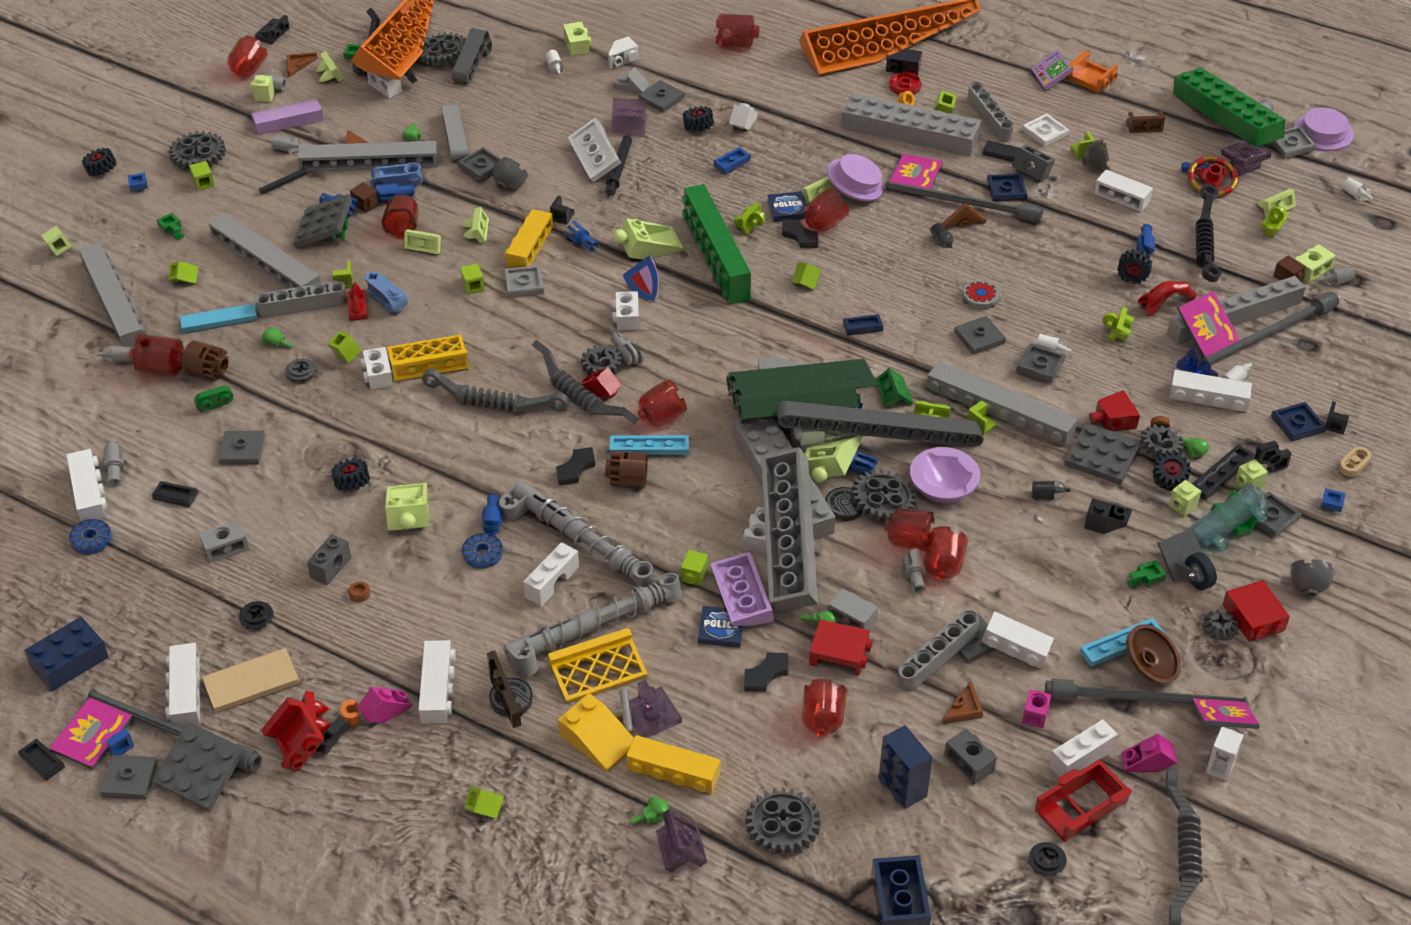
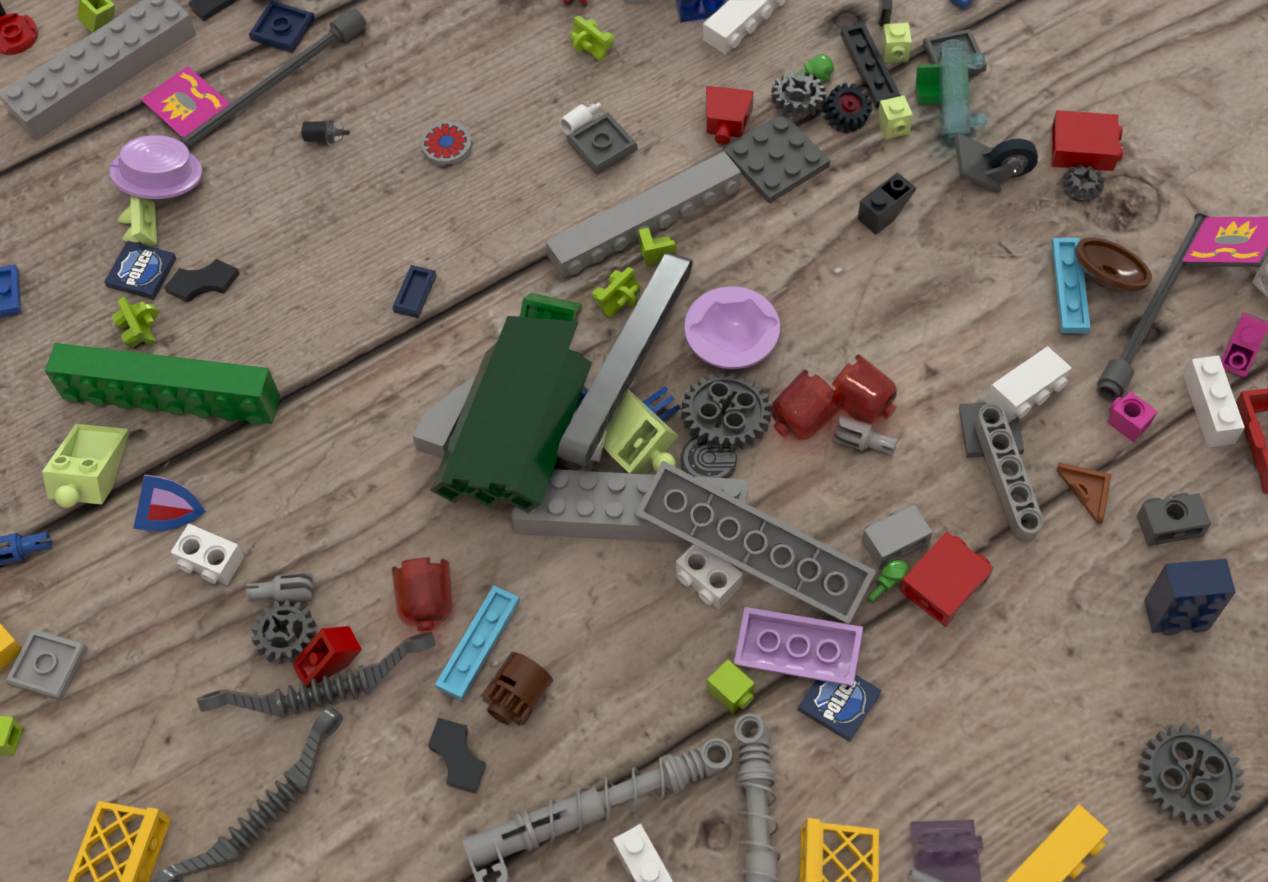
camera: 60 degrees left, 15 degrees up
black tile [744,652,788,692] -> none
lime panel [791,262,822,289] -> none
clear red cylinder [802,679,848,736] -> none
clear red cylinder [804,188,849,232] -> none
light orange tile [897,91,915,106] -> none
dark orange tile [941,203,987,229] -> none
dark grey plate [954,316,1006,354] -> none
black piece [1032,480,1070,500] -> none
green plate [1126,560,1167,588] -> none
dark orange tile [1150,416,1170,428] -> none
dark grey cylinder [1290,559,1333,597] -> none

